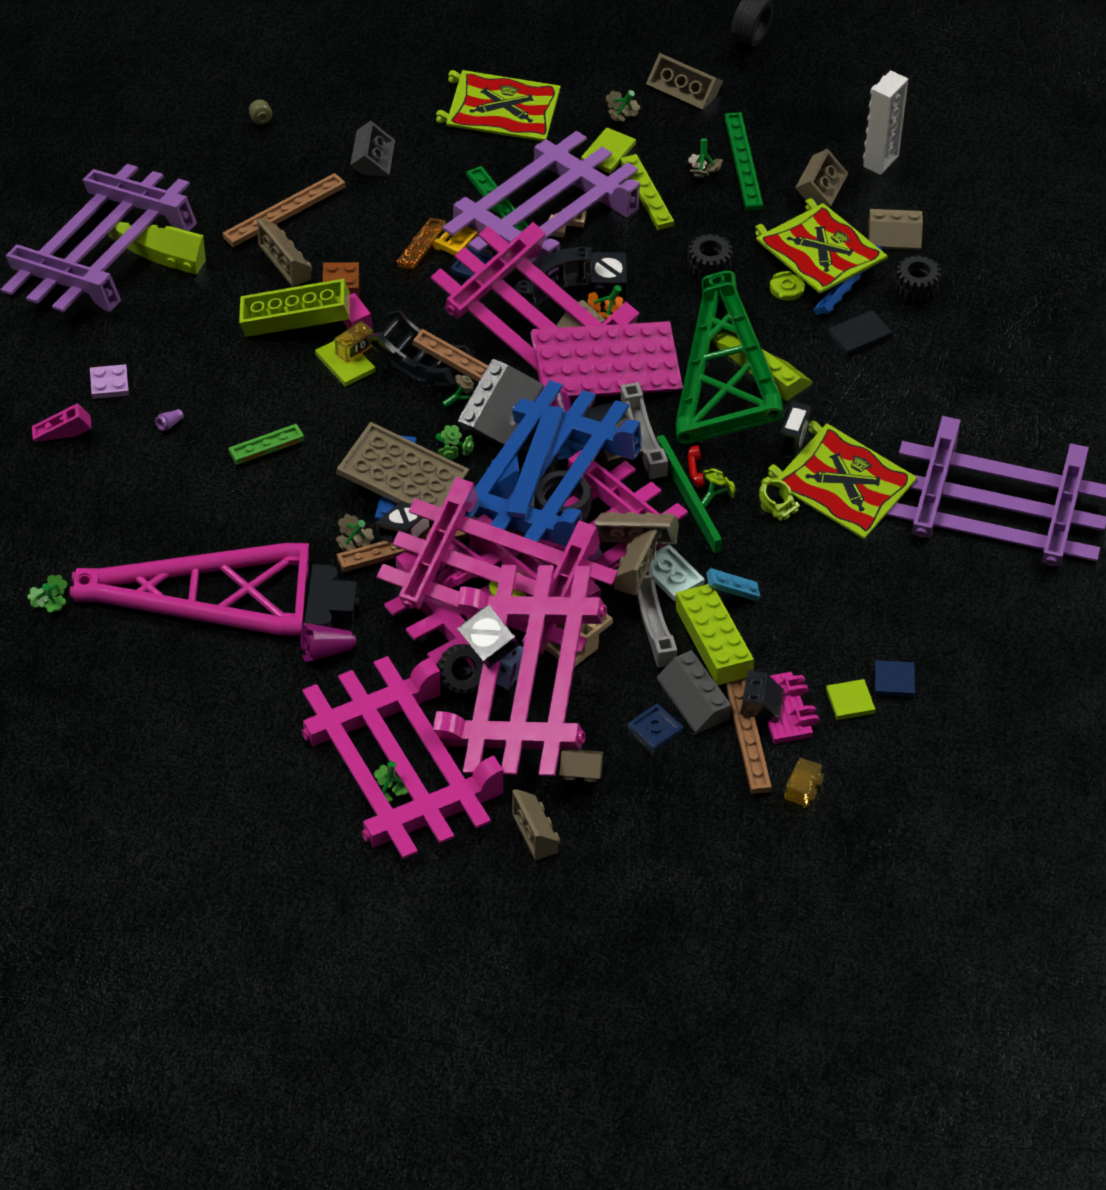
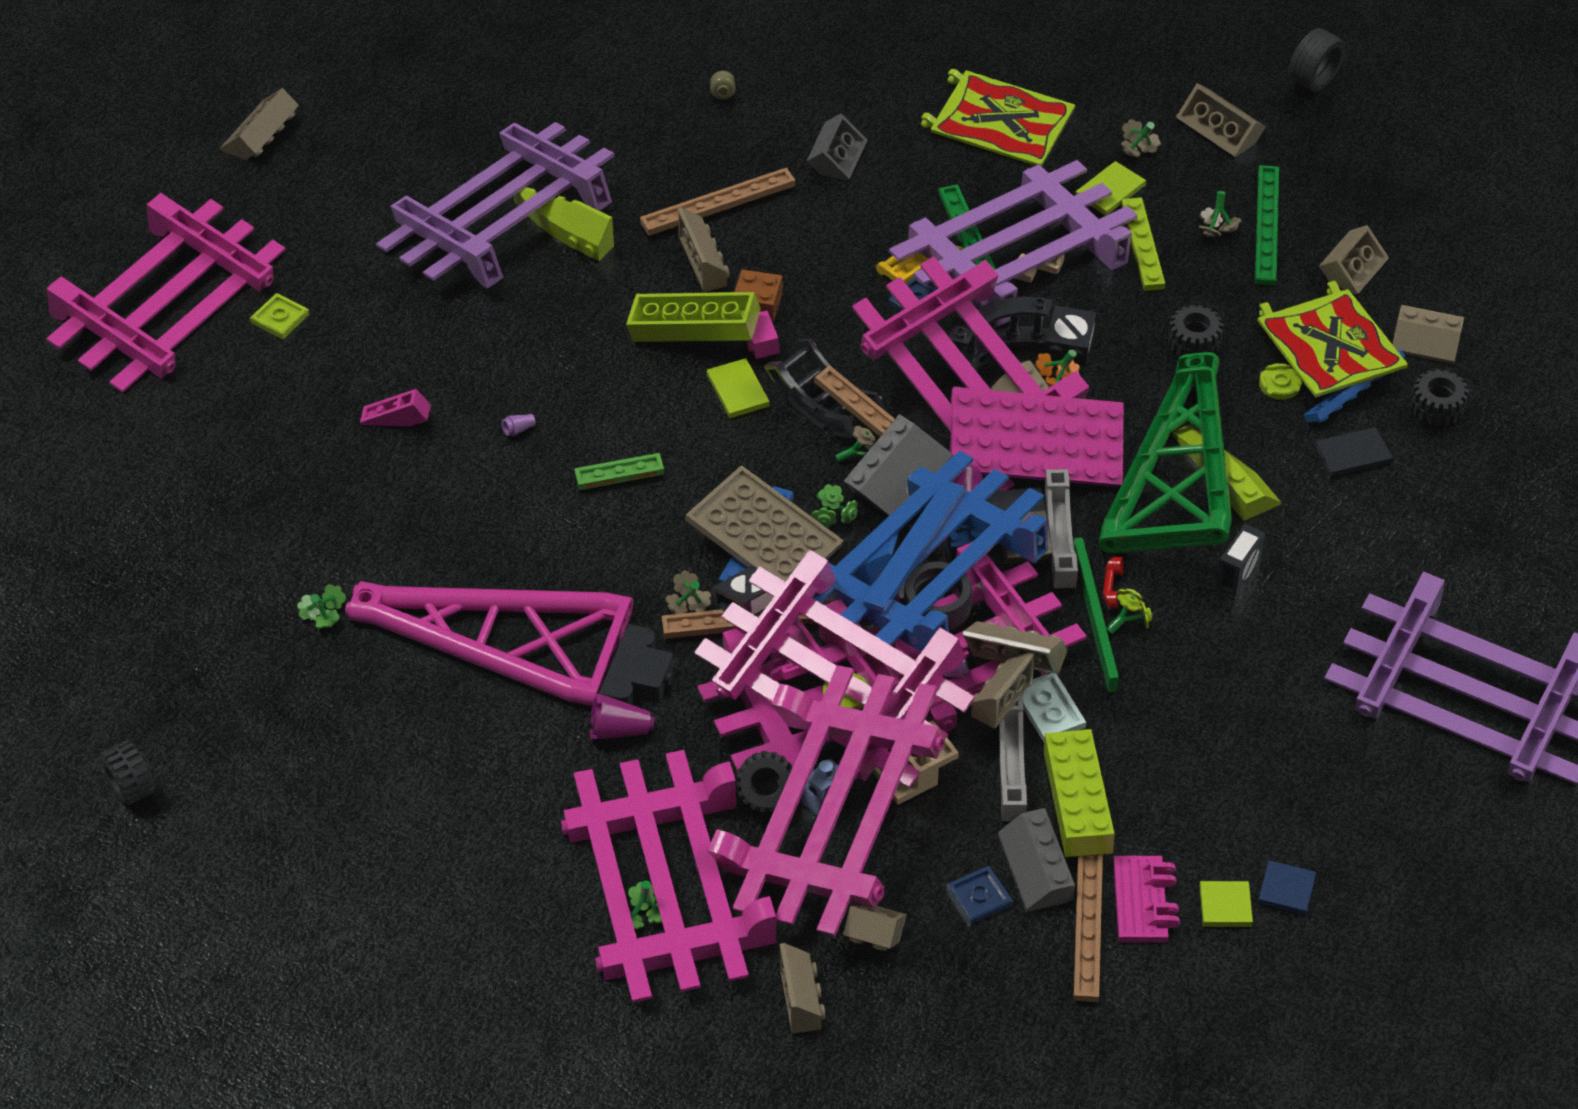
camera: 15 degrees right, 0 degrees up
lavender plate [90,364,129,399] -> none
clear yellow brick [334,321,373,363] -> none
clear orange plate [397,218,446,269] -> none
brick [457,605,520,669] -> none
dark azure plate [706,568,761,601] -> none
black slope [740,670,784,722] -> none
lime piece [759,477,800,521] -> none
flag [768,421,917,539] -> none
clear yellow brick [784,758,824,807] -> none
white brick [863,71,908,175] -> none

